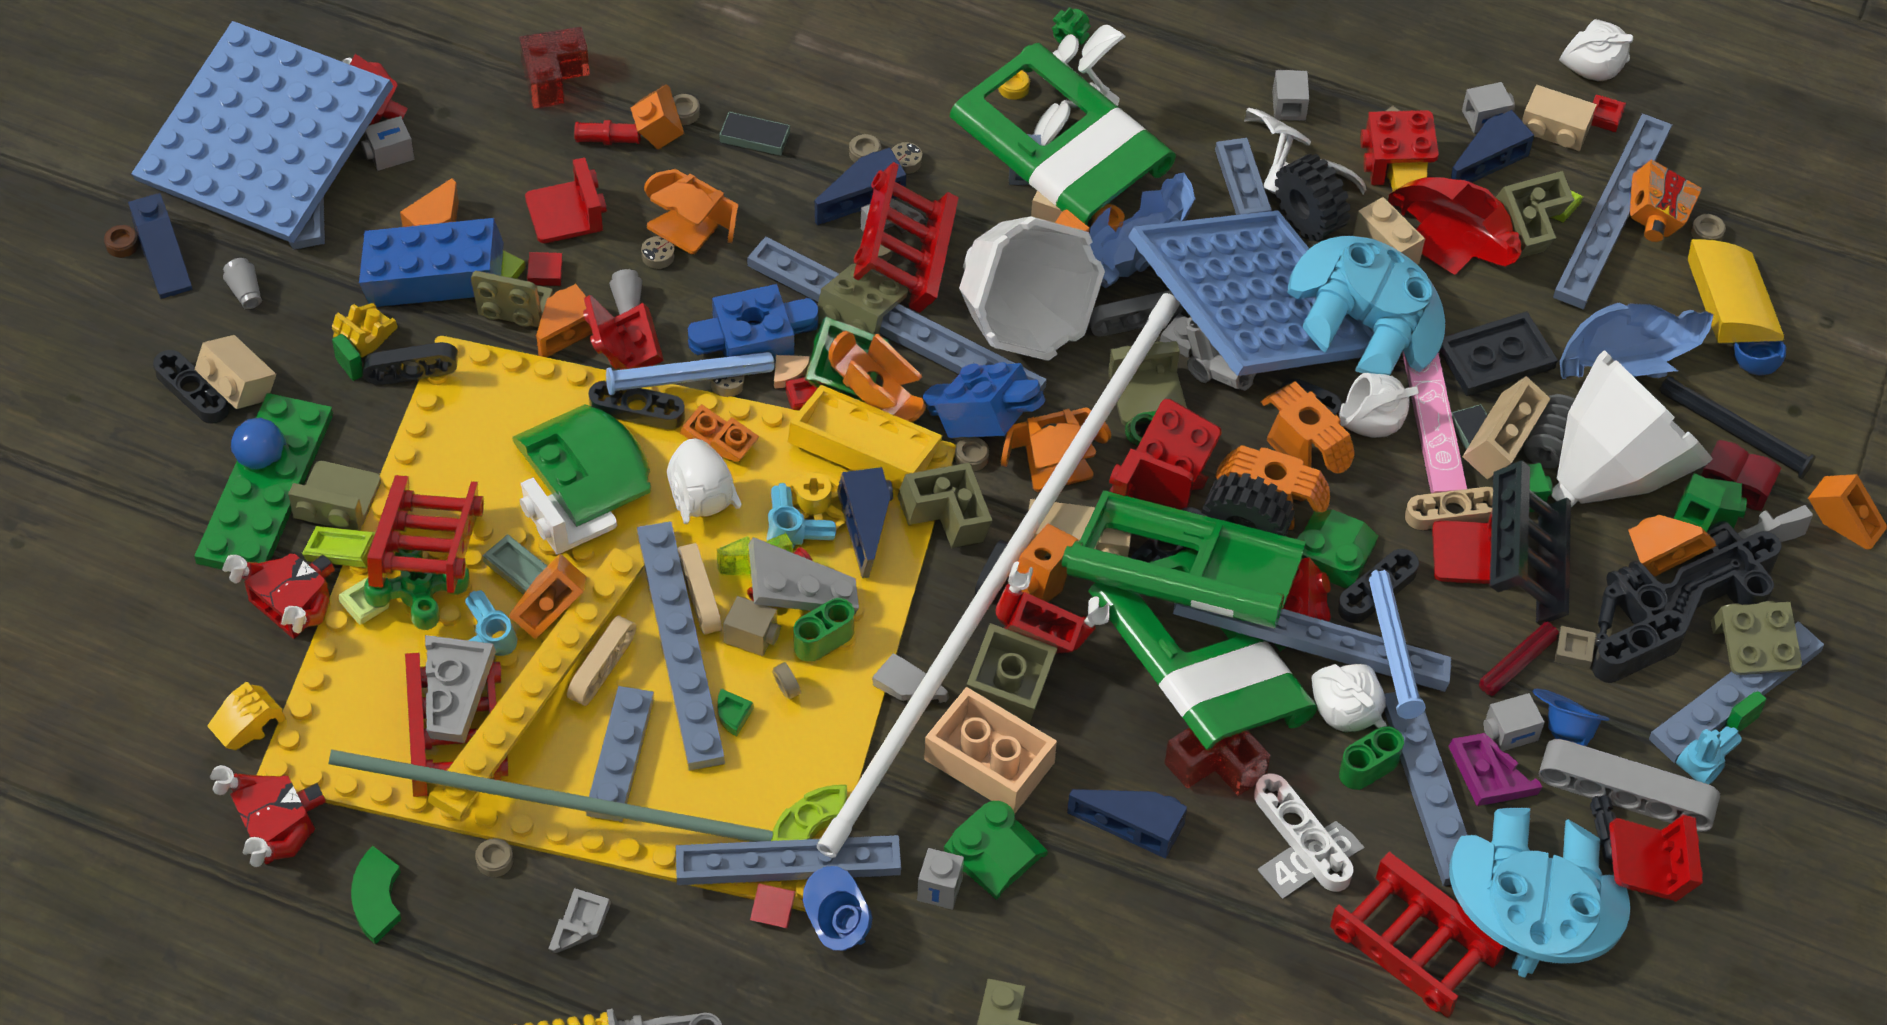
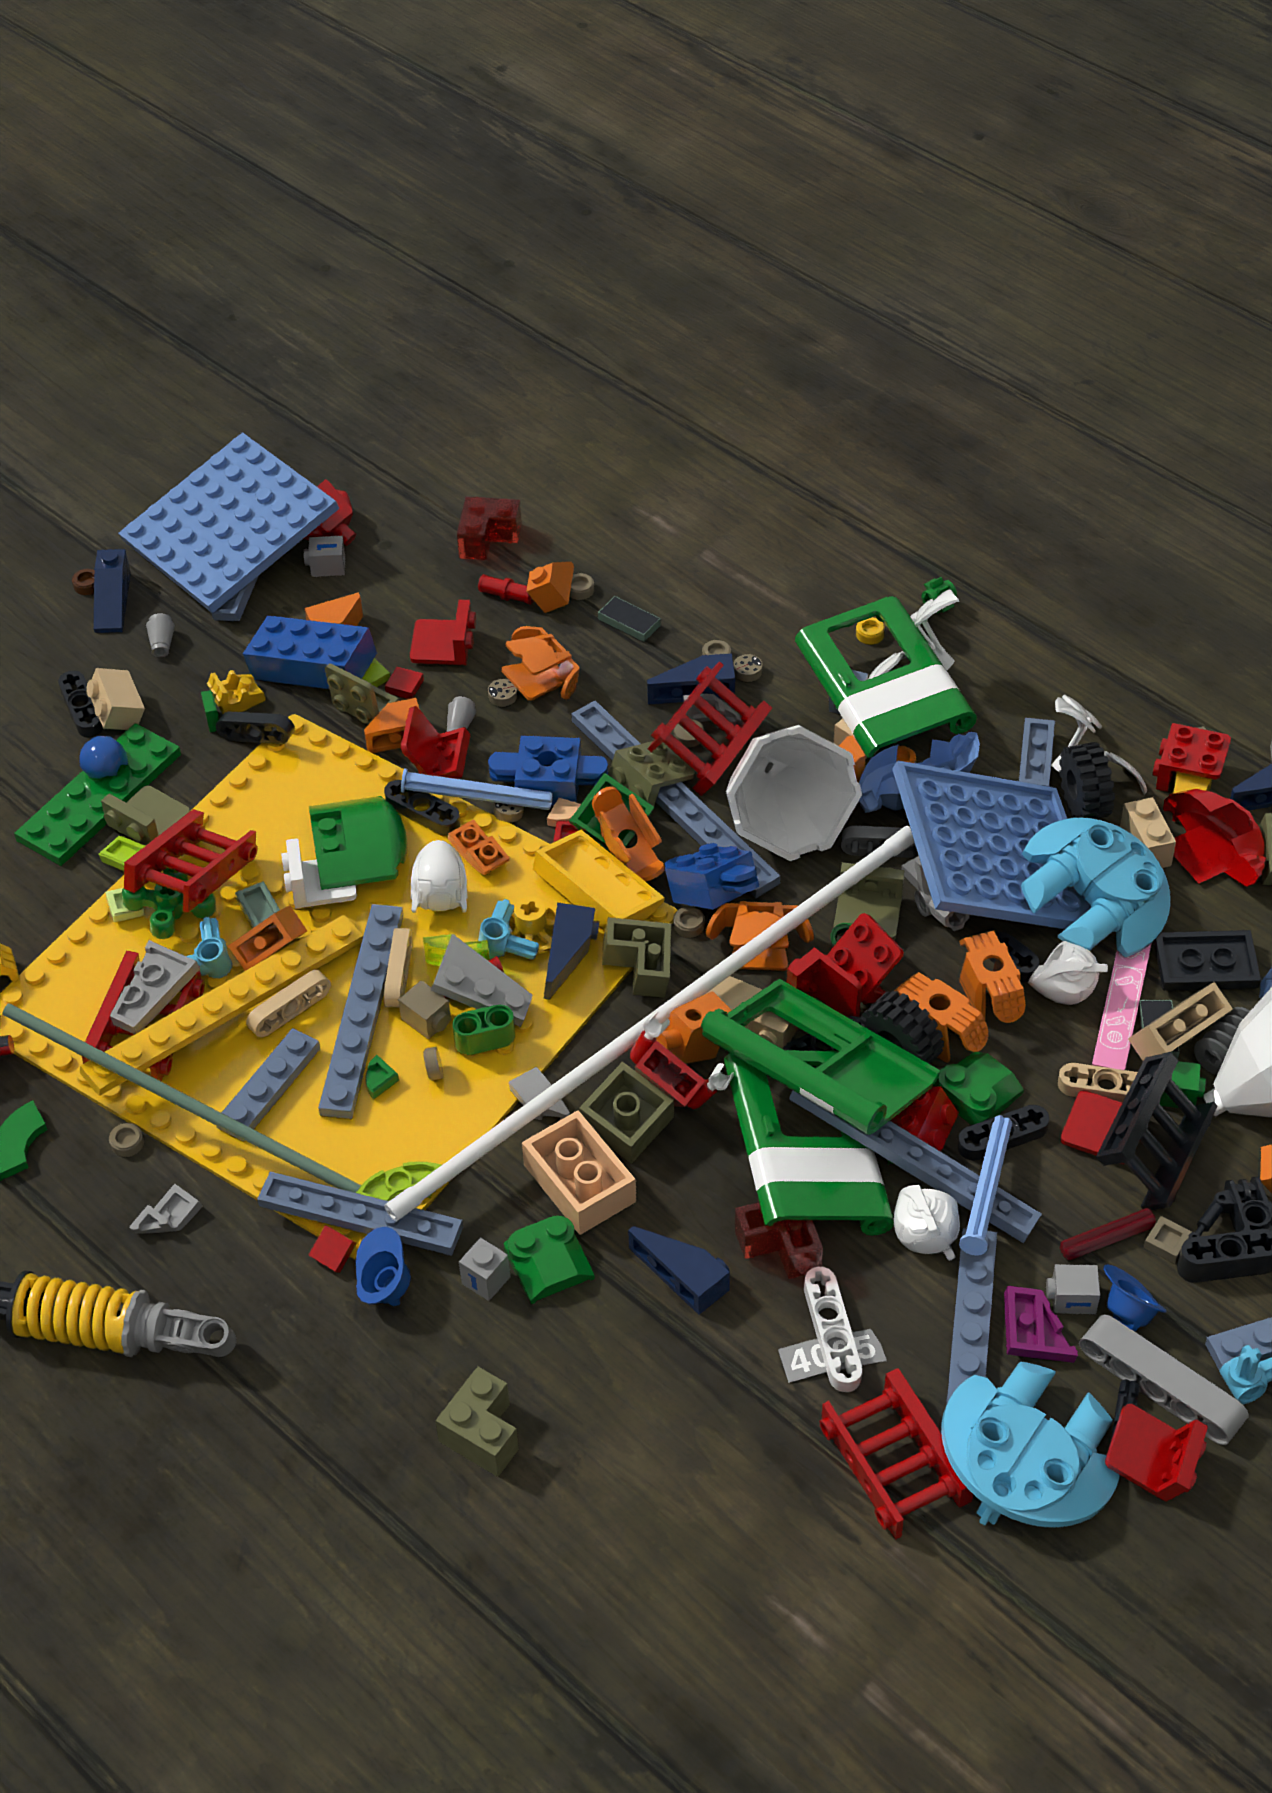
camera: 25 degrees right, 5 degrees down
red torso [222,554,335,639] -> none
light grey brick [1272,70,1309,121] -> none
green beam [1339,726,1404,790] -> none

